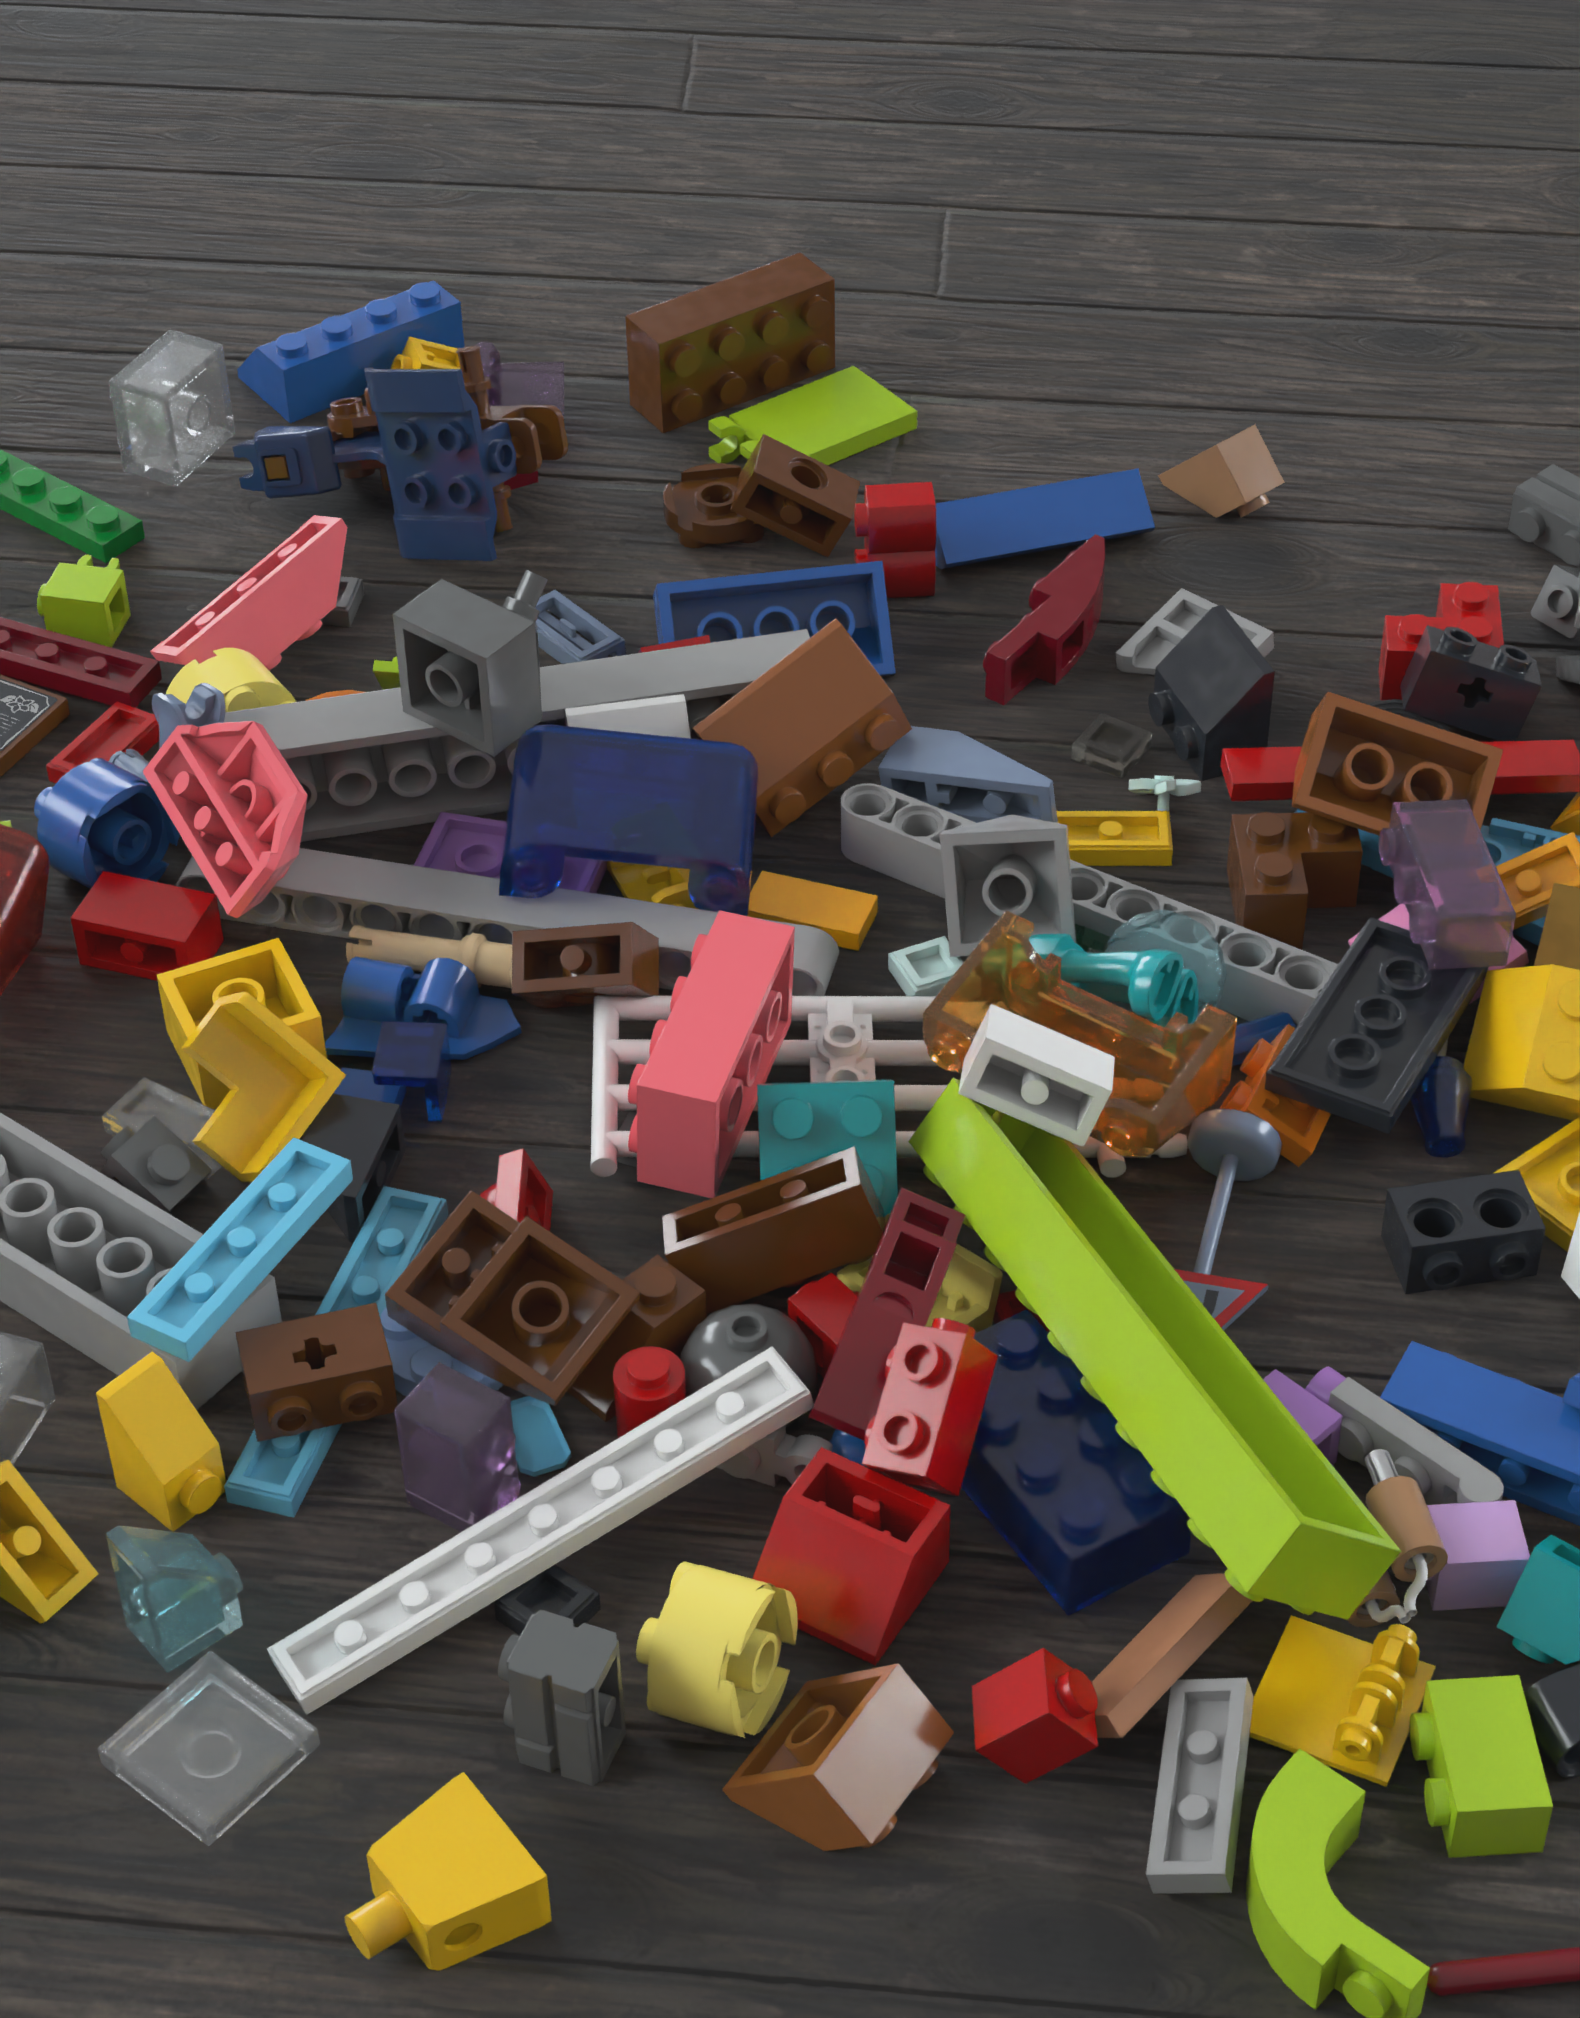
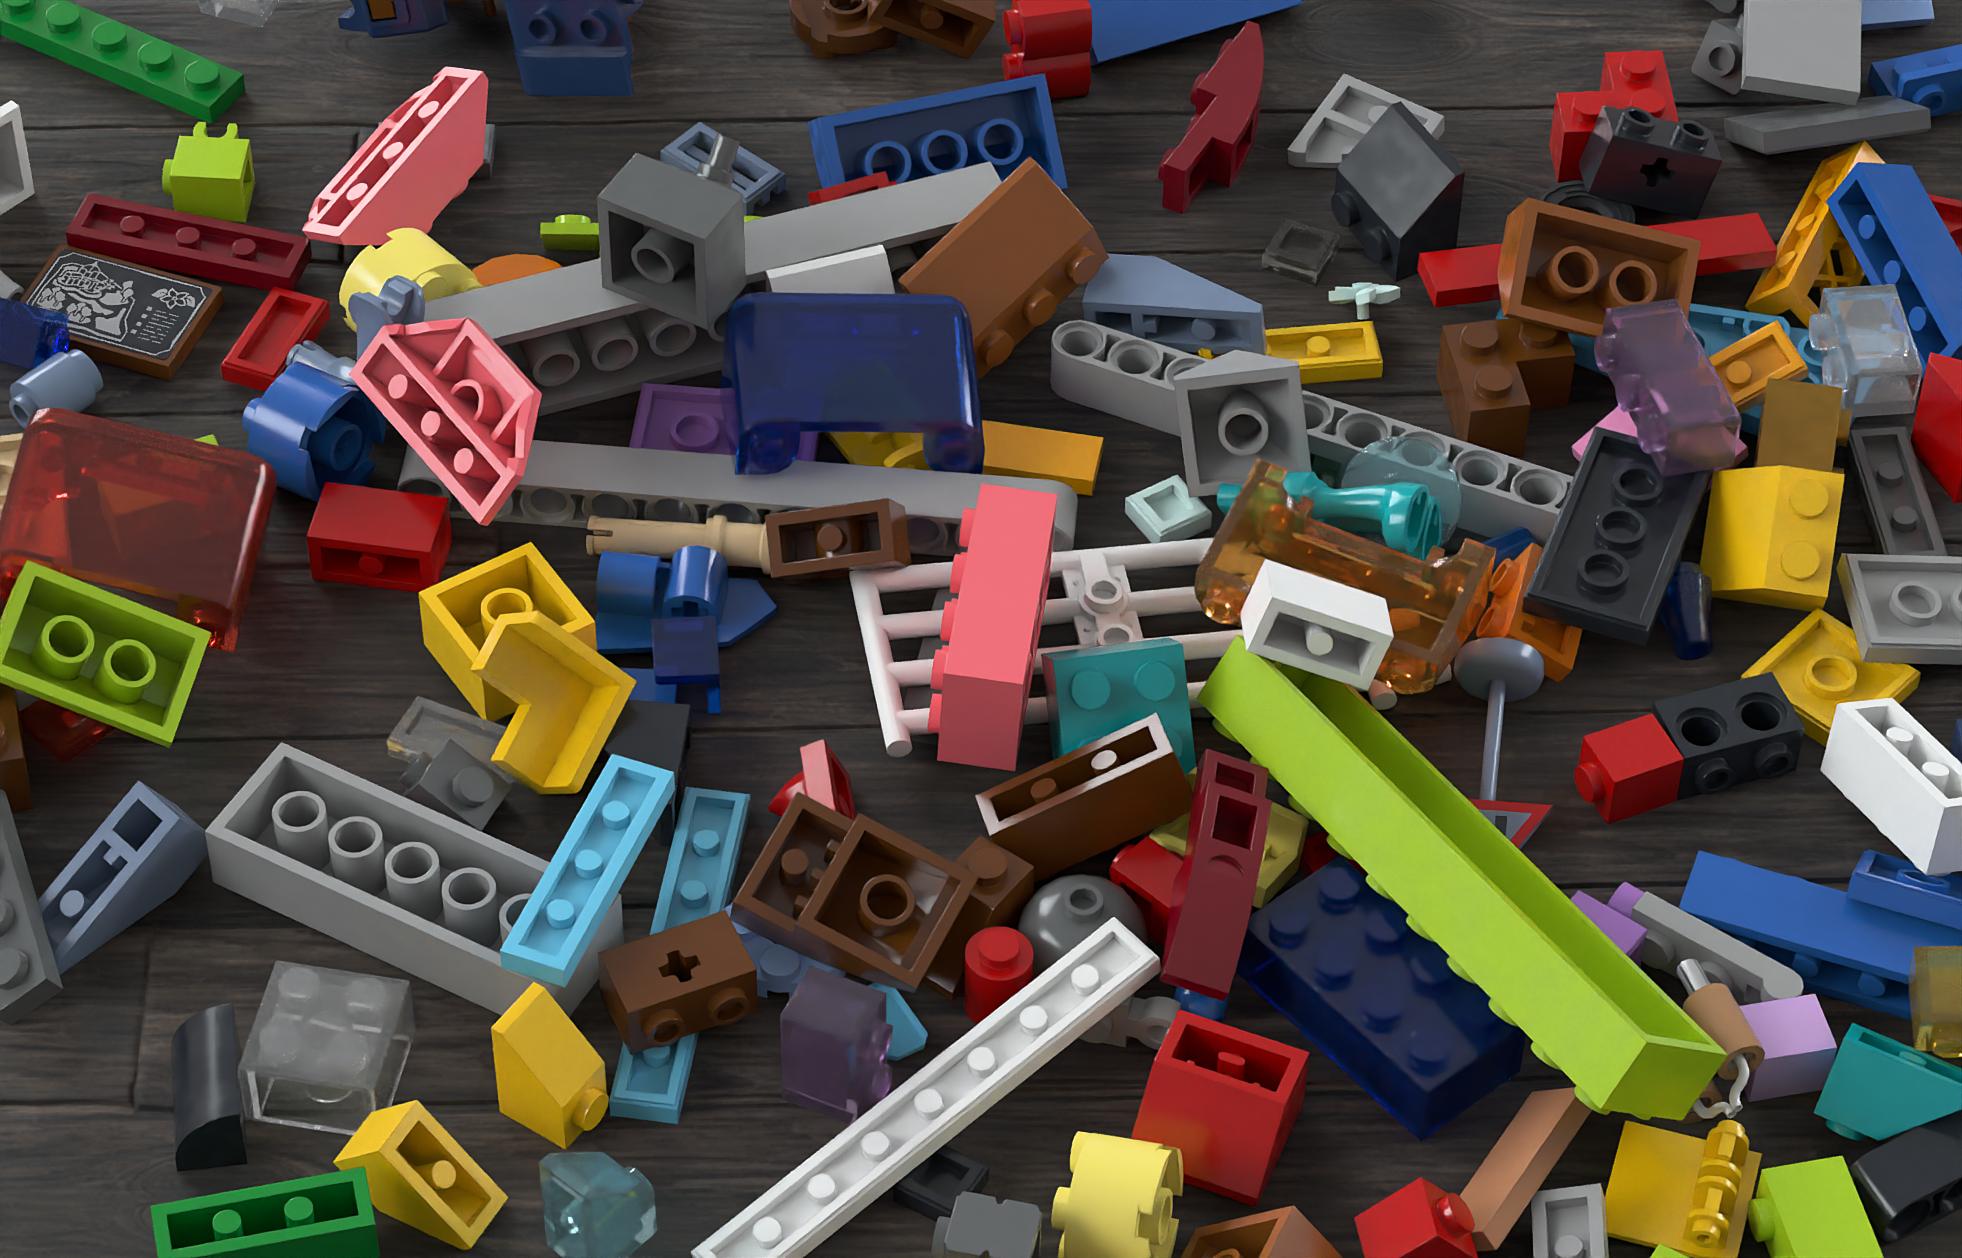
camera: 10 degrees left, 5 degrees up
red brick [862,1318,998,1496] -> none
none -> red brick [1574,713,1684,825]

